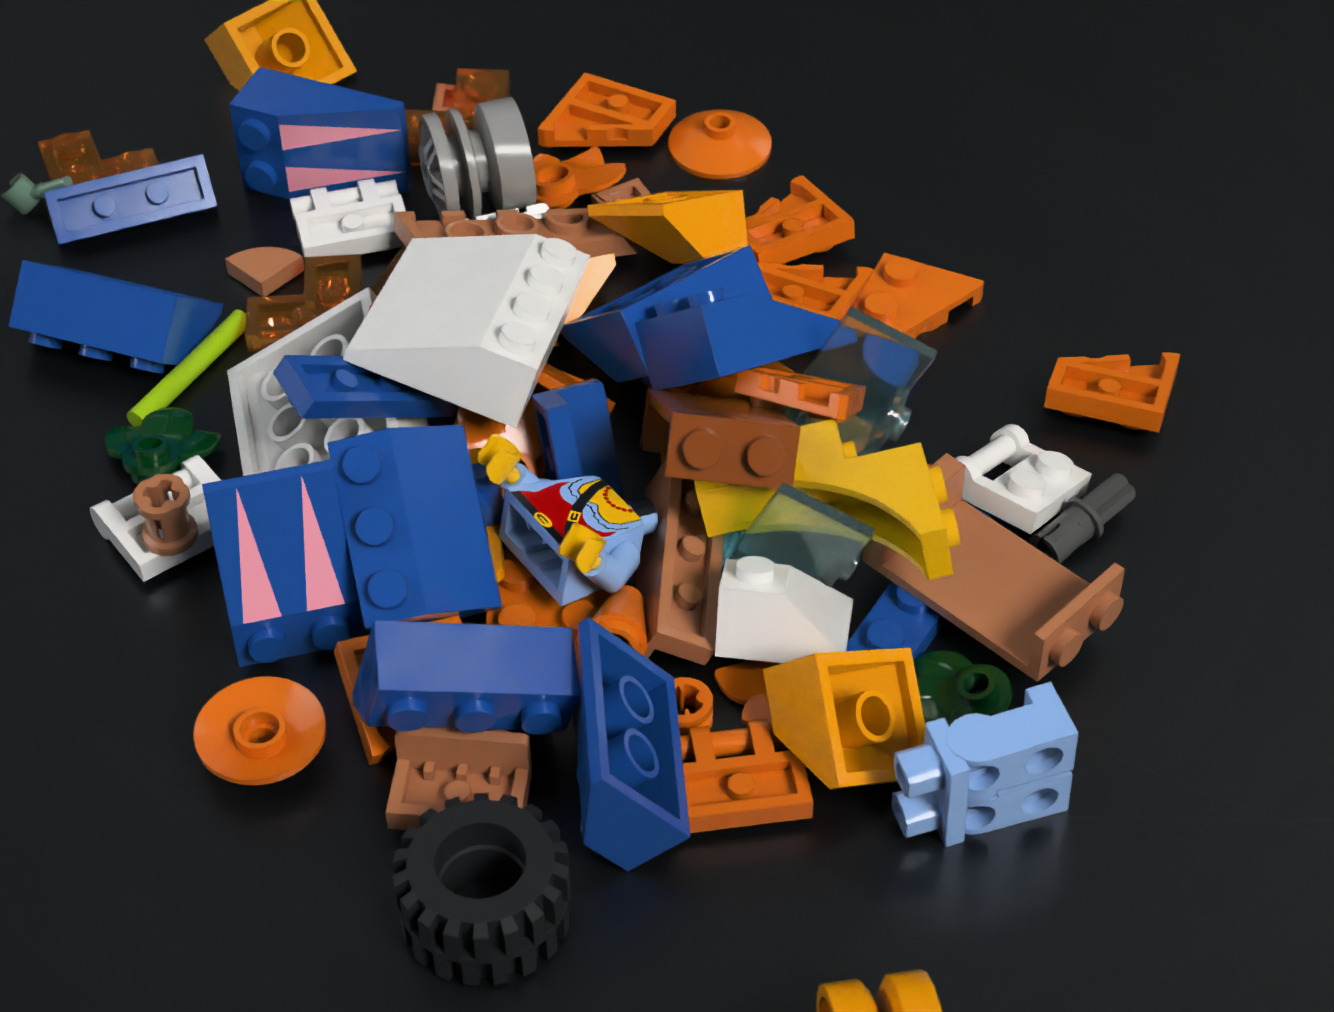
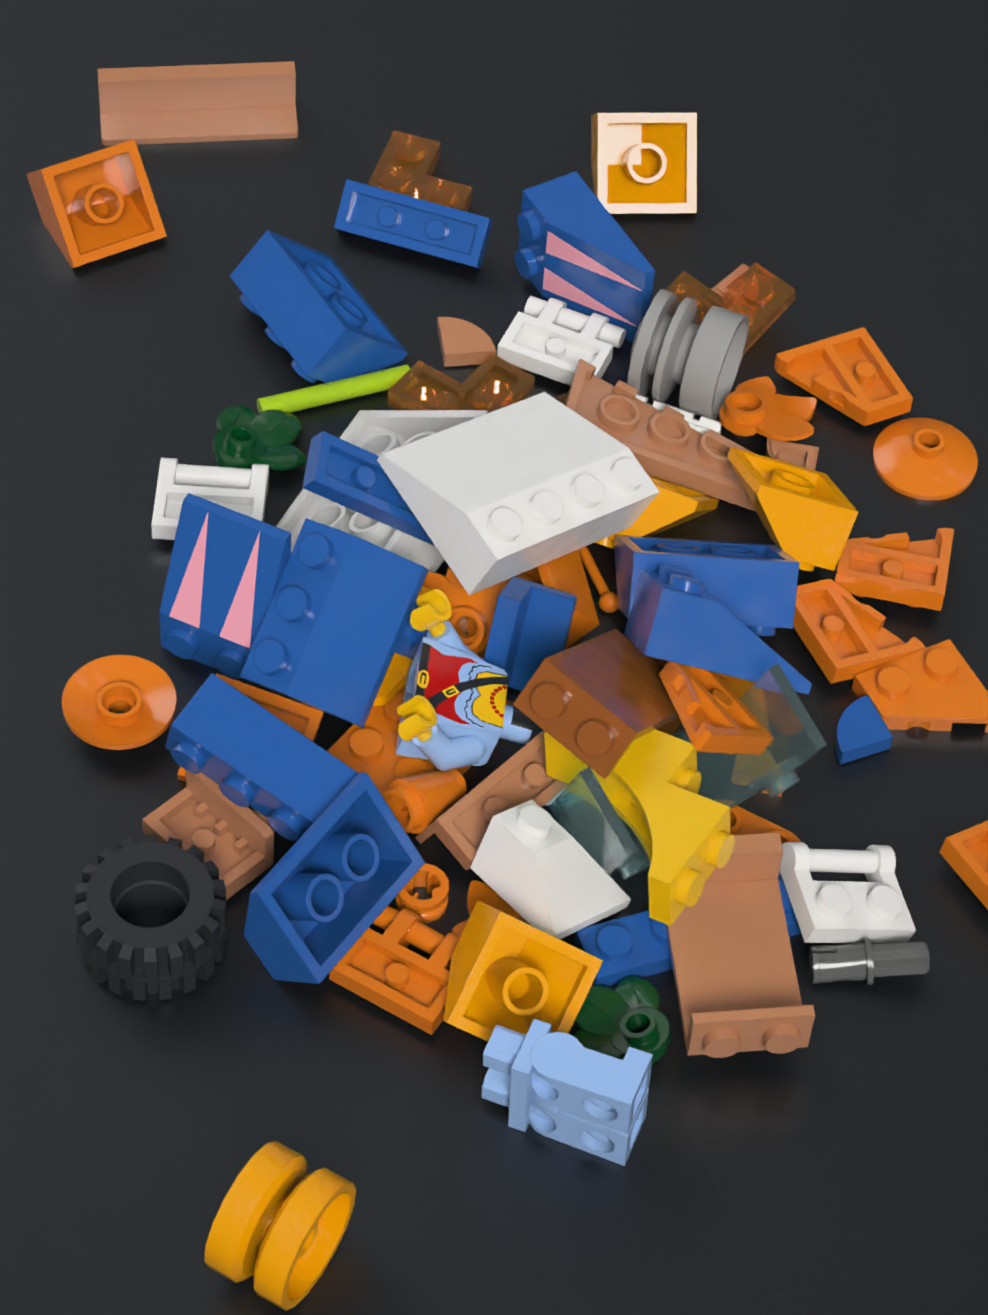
camera: 35 degrees right, 5 degrees up
sand green hand [1,172,73,215] -> none
nougat bush [133,474,198,556] -> none

